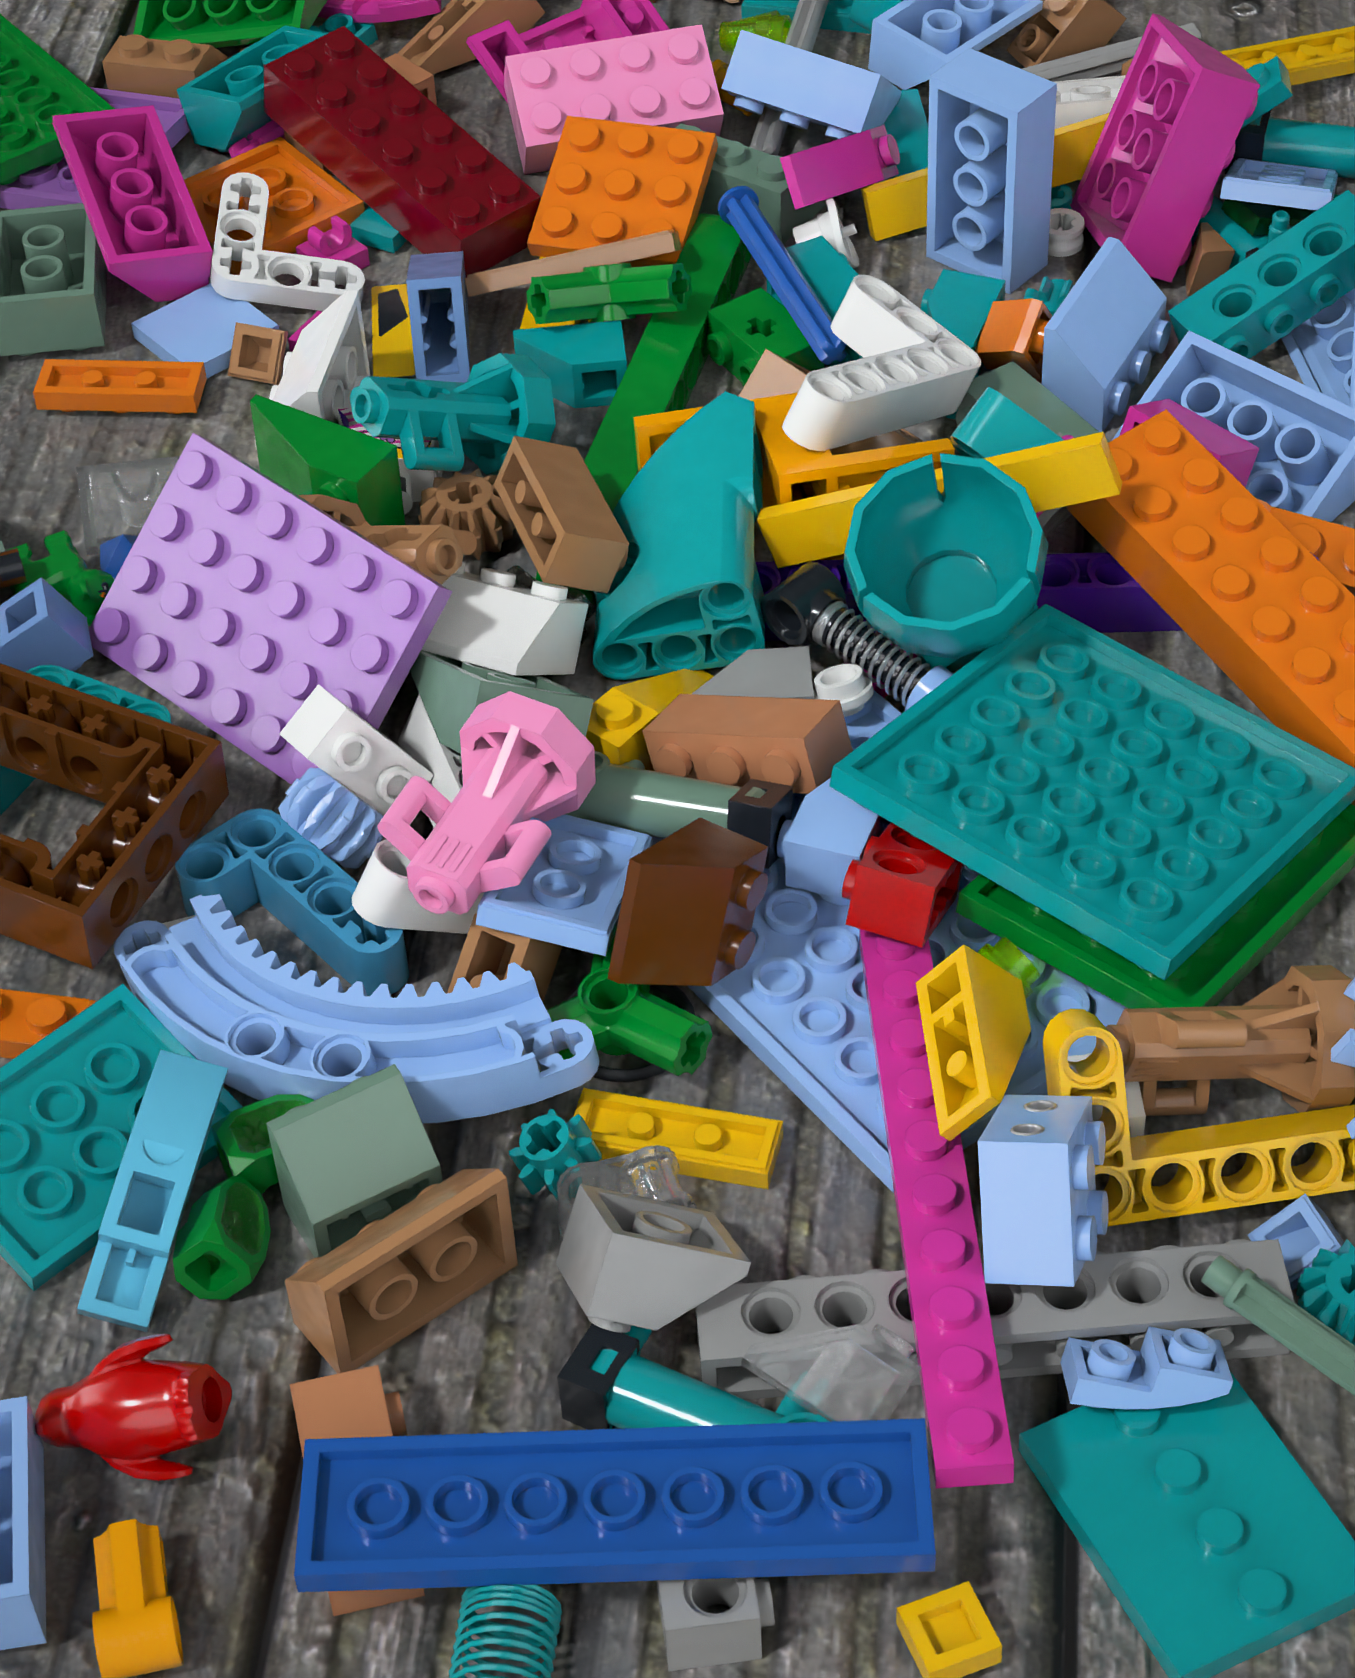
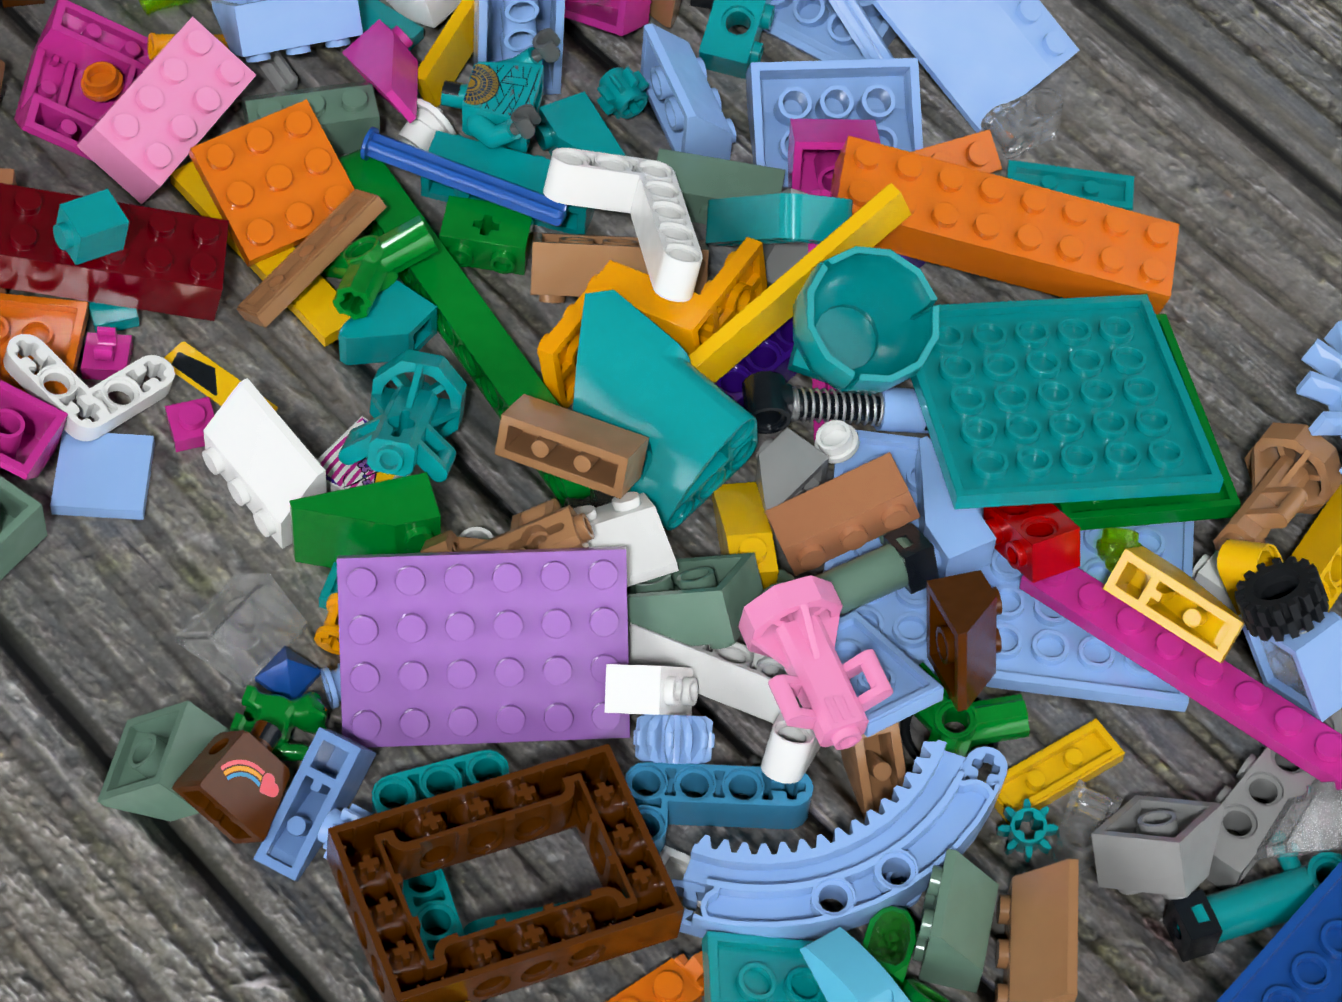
camera: 55 degrees left, 10 degrees up
orange plate [33,359,207,414] -> none
medium nougat slope [227,322,288,385] -> none
medium blue slope [406,251,470,383] -> none
medium nougat gear [418,468,515,560] -> none
orange slope [975,298,1052,384] -> none
none -> teal brick [53,189,129,265]
none -> torso [441,28,561,153]
none -> black tyre [1234,556,1329,642]

